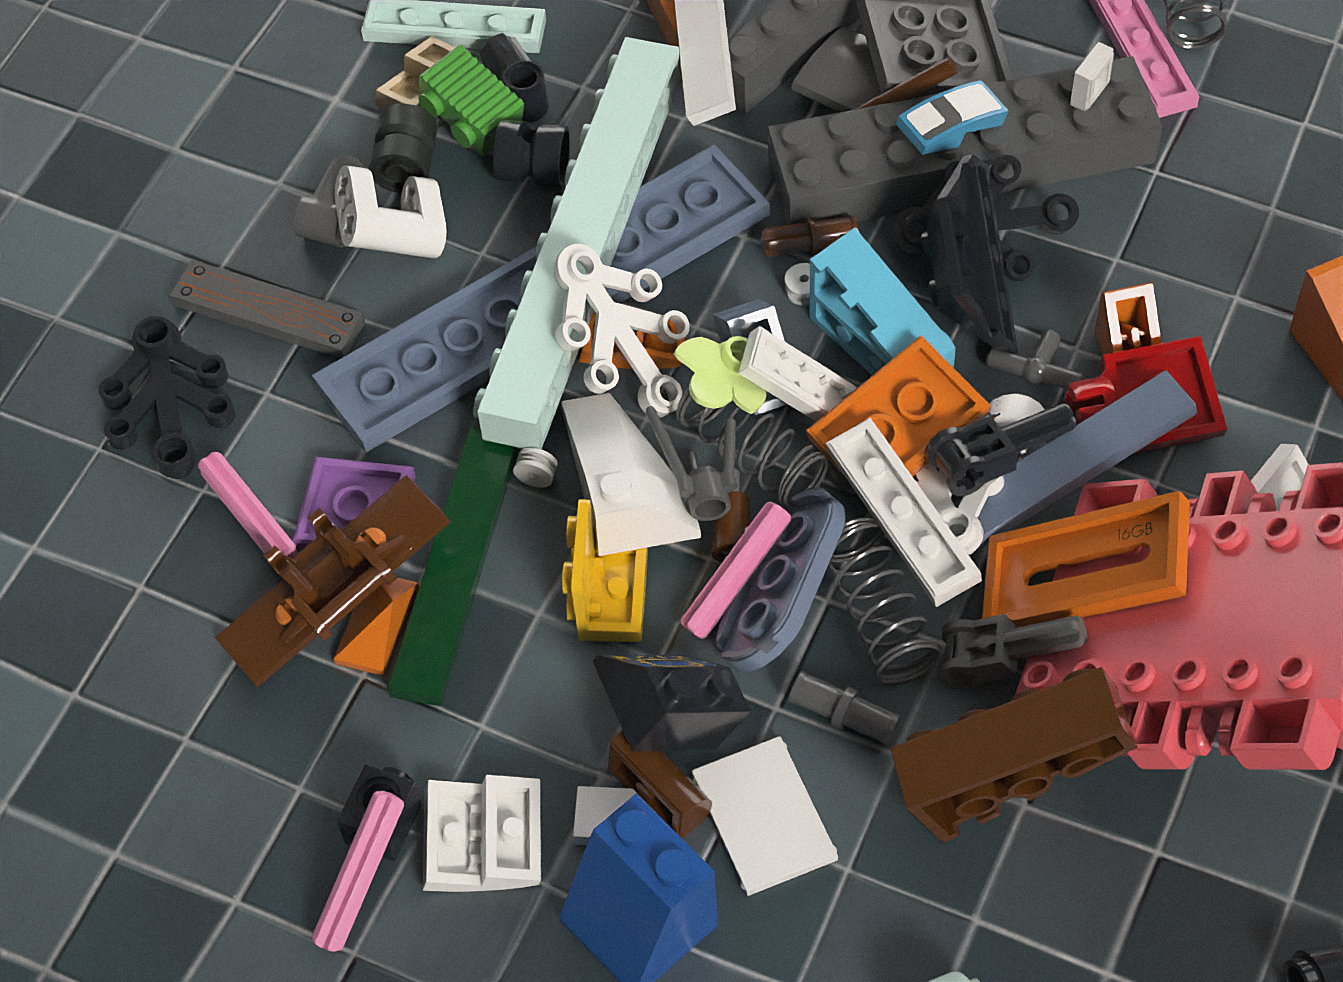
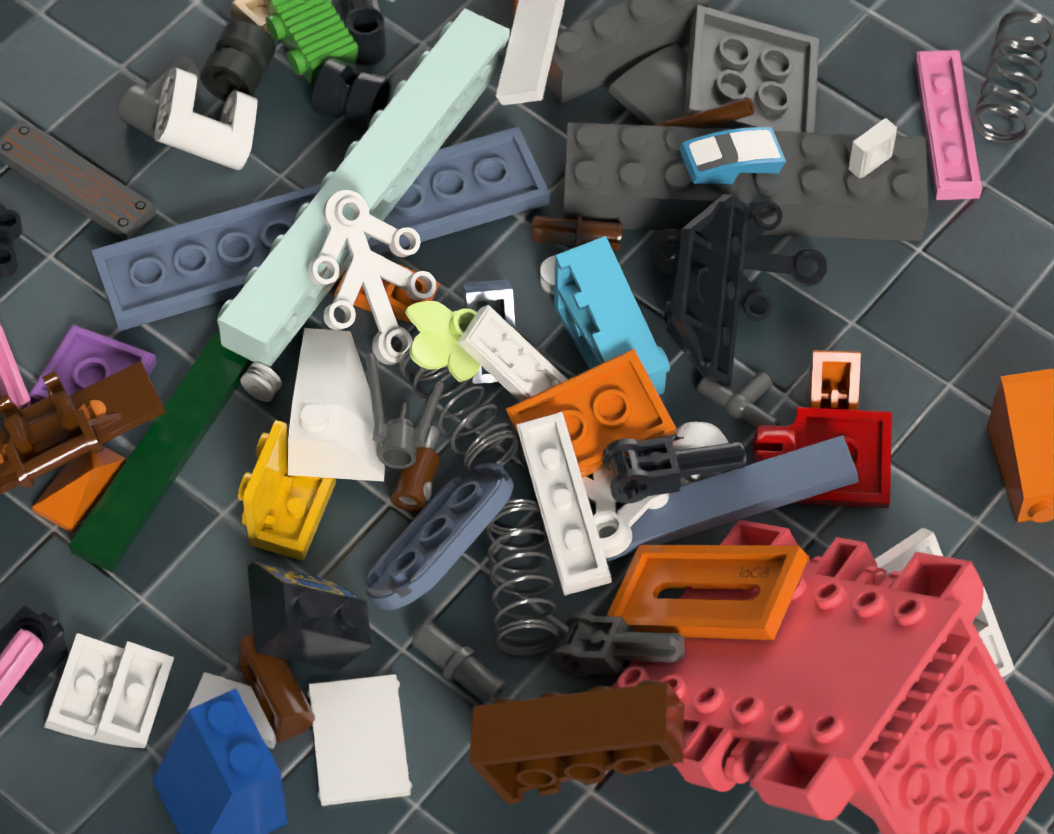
camera: 10 degrees right, 0 degrees up
bright pink axle [680,501,791,639] -> none

